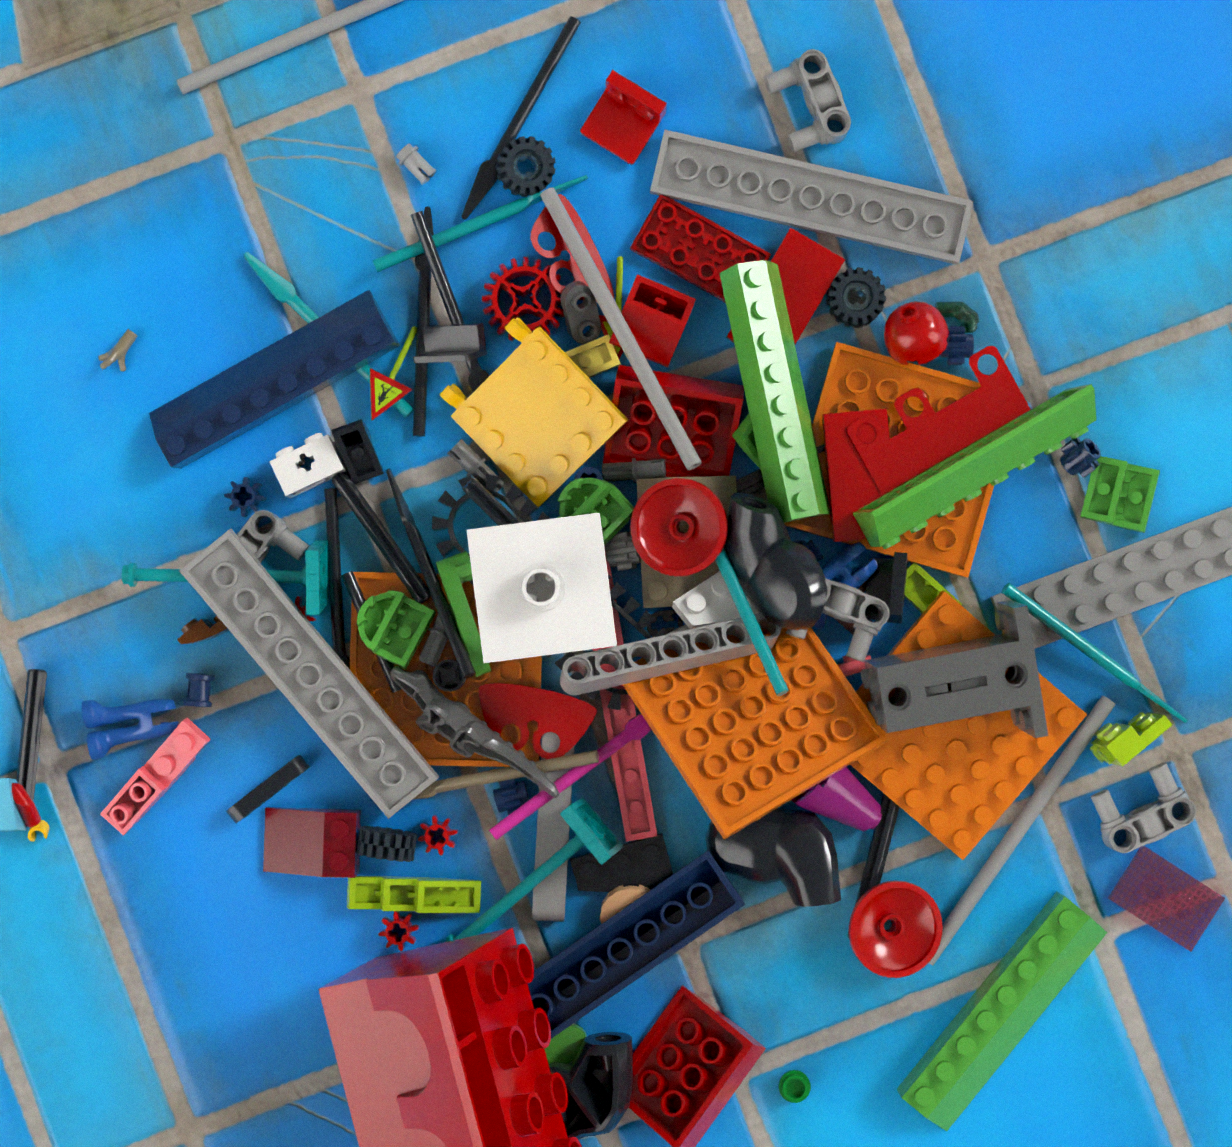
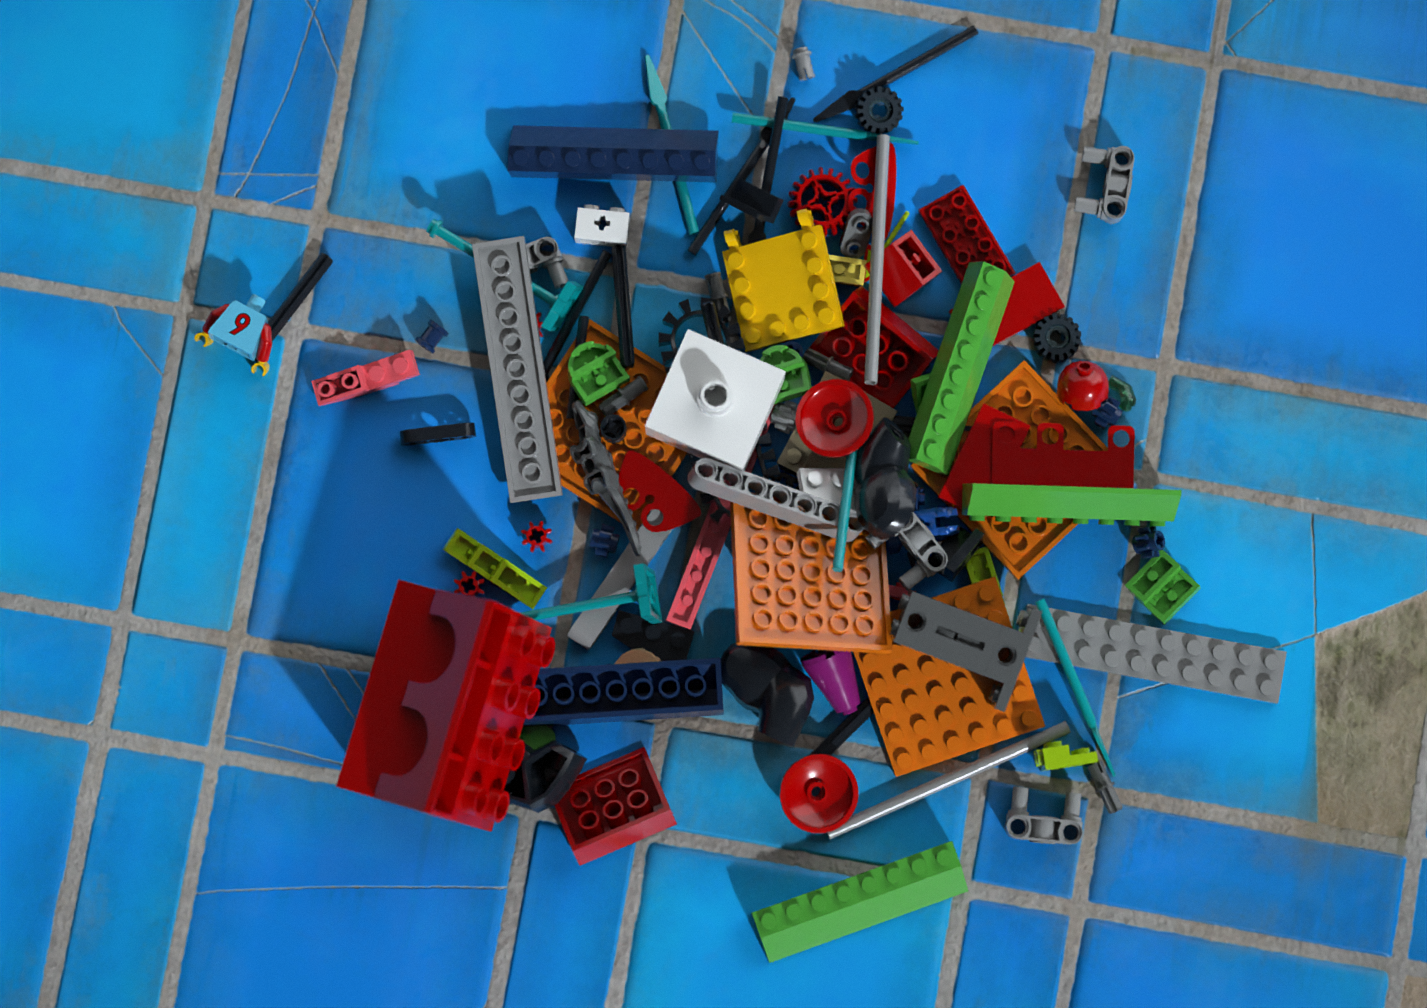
camera: 30 degrees right, 5 degrees down
blue piece [81,699,179,760] -> none
dark tan bar [98,329,138,371] -> none
reddish brown slope [177,615,230,644] -> none
dark blue gear [224,477,267,517] -> none
dark red slope [263,807,361,878] -> none
black slope [331,419,384,484] -> none
black bush [356,826,417,862] -> none
piece [370,326,417,421] -> none
black piece [386,468,476,678] -> none
dark tan piece [414,750,599,799] -> none
bright green beam [435,551,491,677] -> none
dark pink piece [489,714,652,840] -> none
red bracket [580,70,667,165] -> none
light grey plate [650,129,974,265] -> none
green plate [778,1070,811,1103] -> none
clear pink tile [1108,846,1225,952] -> none
none -> dark grey axle [1087,761,1123,814]

